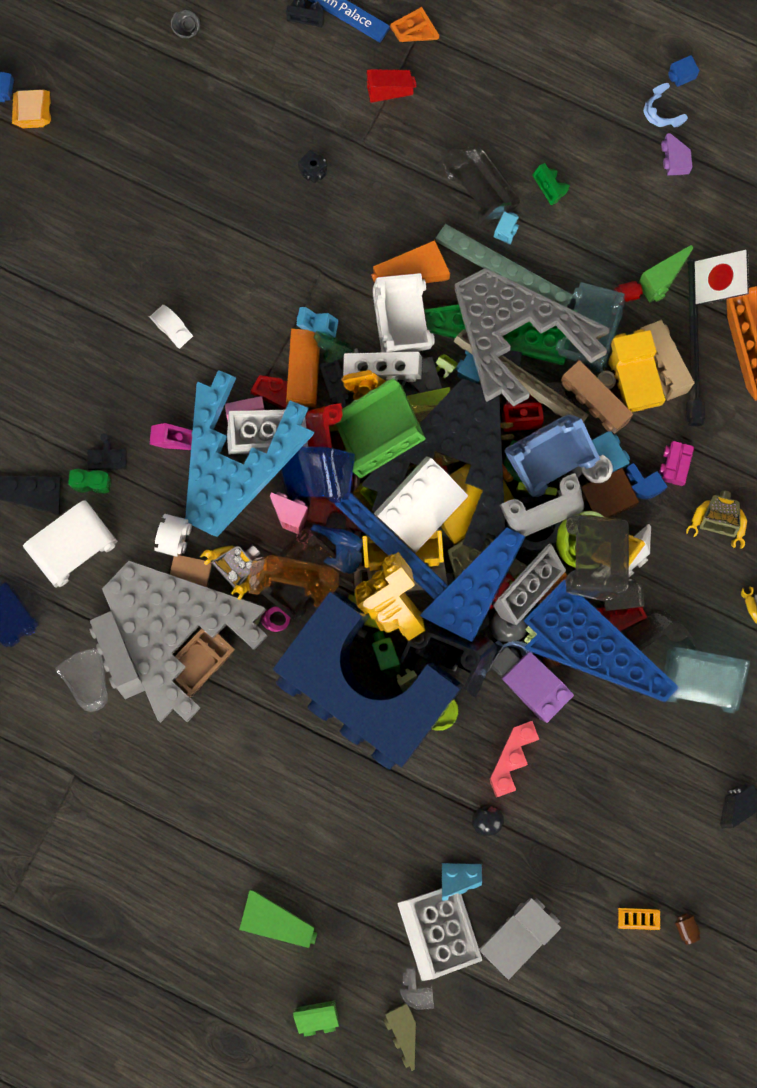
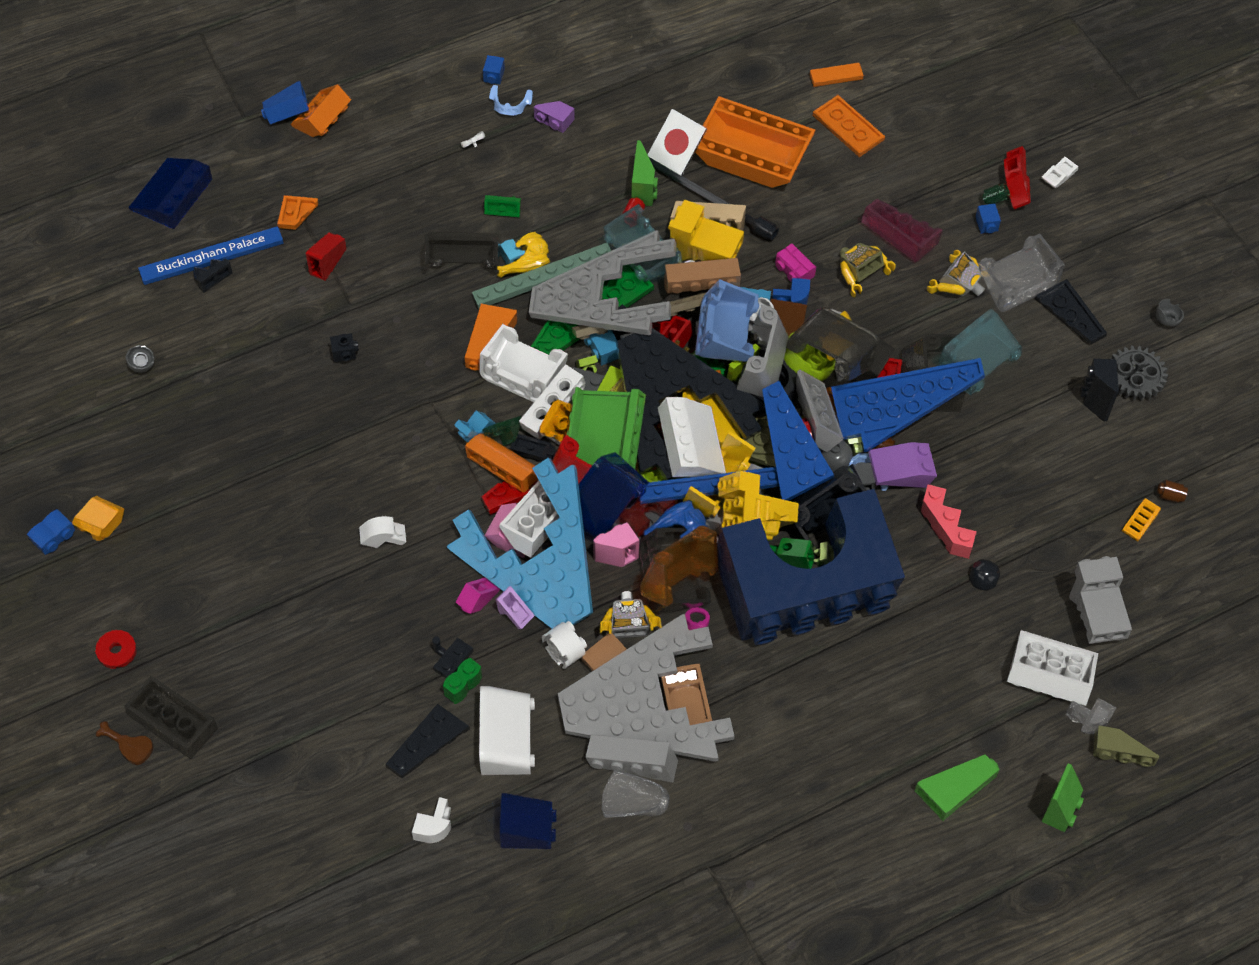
camera: 55 degrees left, 20 degrees down
medium azure wing [442,863,482,901] -> none
none -> white piece [461,131,485,148]
none -> lavender slope [496,586,535,629]
none -> yellow hair [497,232,550,278]

